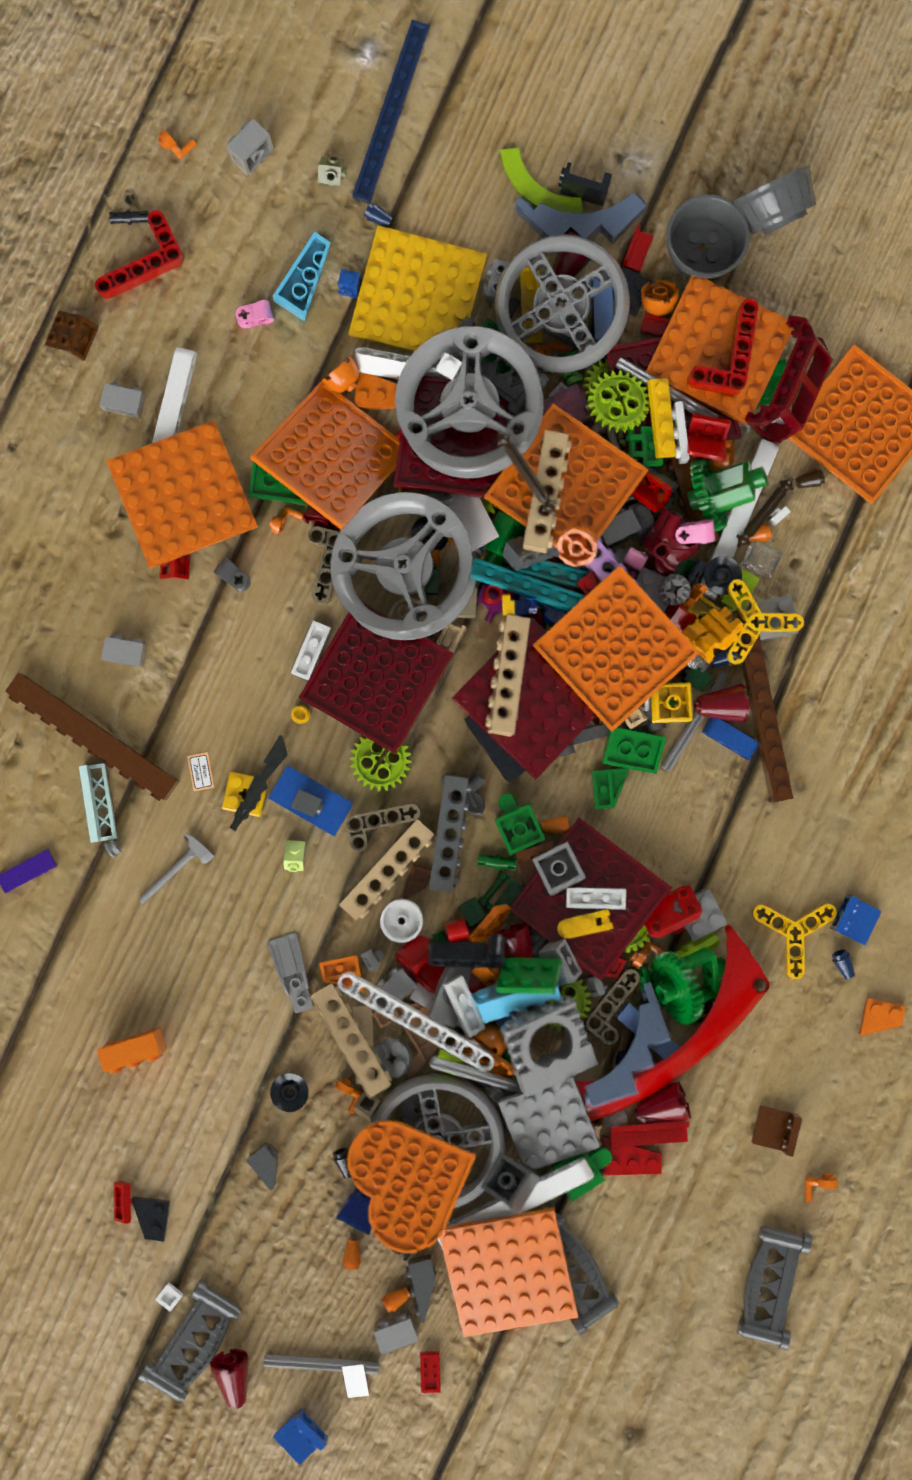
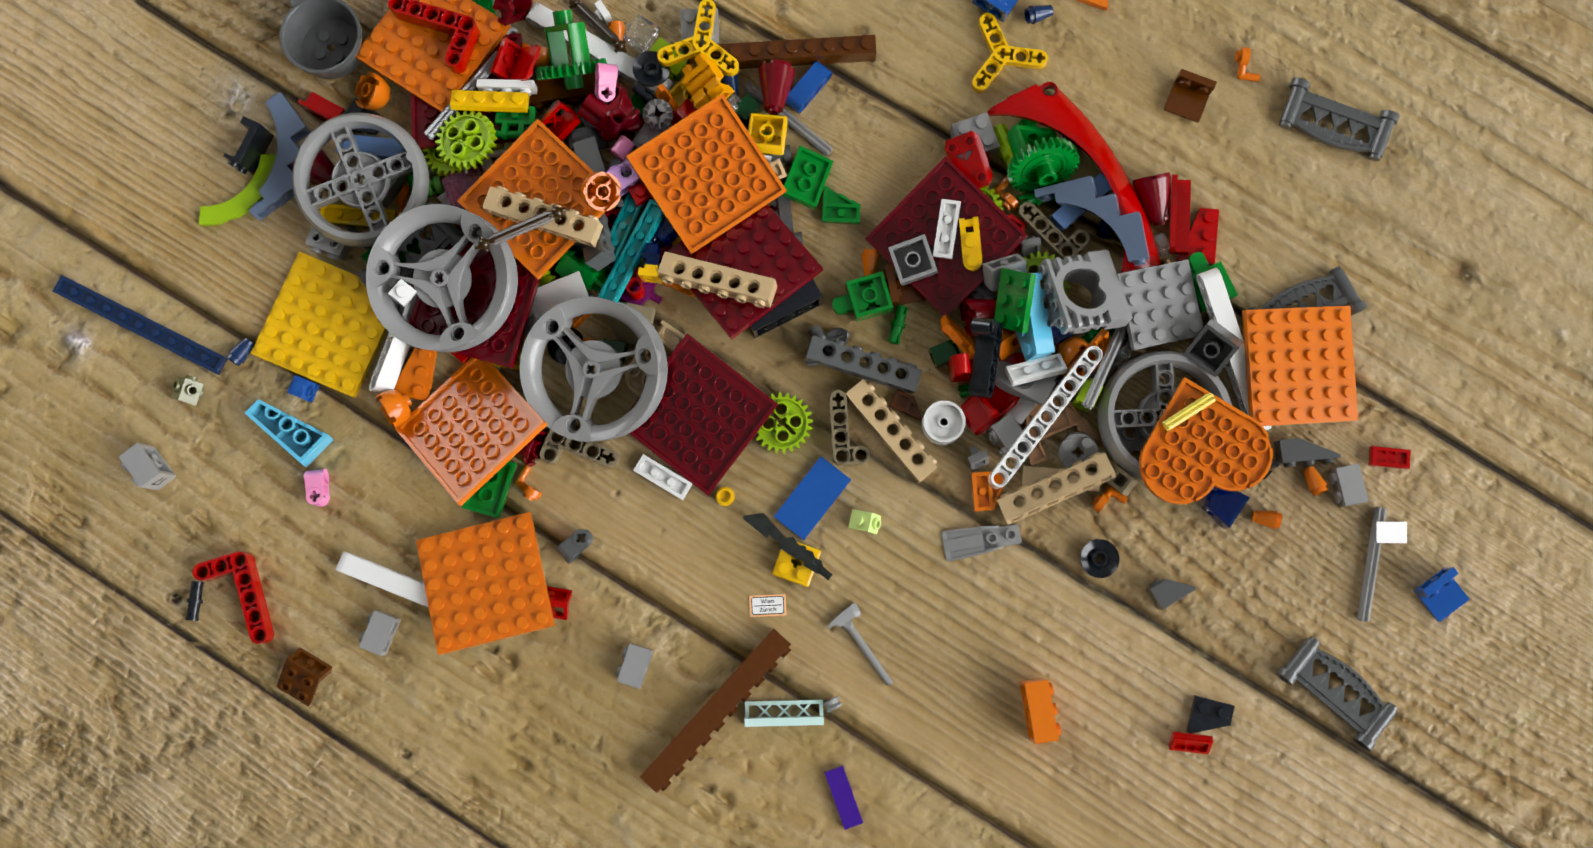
camera: 75 degrees left, 5 degrees down
white plate [155,1282,184,1312] -> none
orange plate [157,130,197,159] -> none
dark red cone [210,1349,249,1409] -> none
dark grey slope [291,789,324,817] -> none
black cone [332,1148,351,1179] -> none
dark green plate [478,870,524,921] -> none
red plate [640,312,670,337] -> none
none -> light yellow axle [1162,393,1216,431]

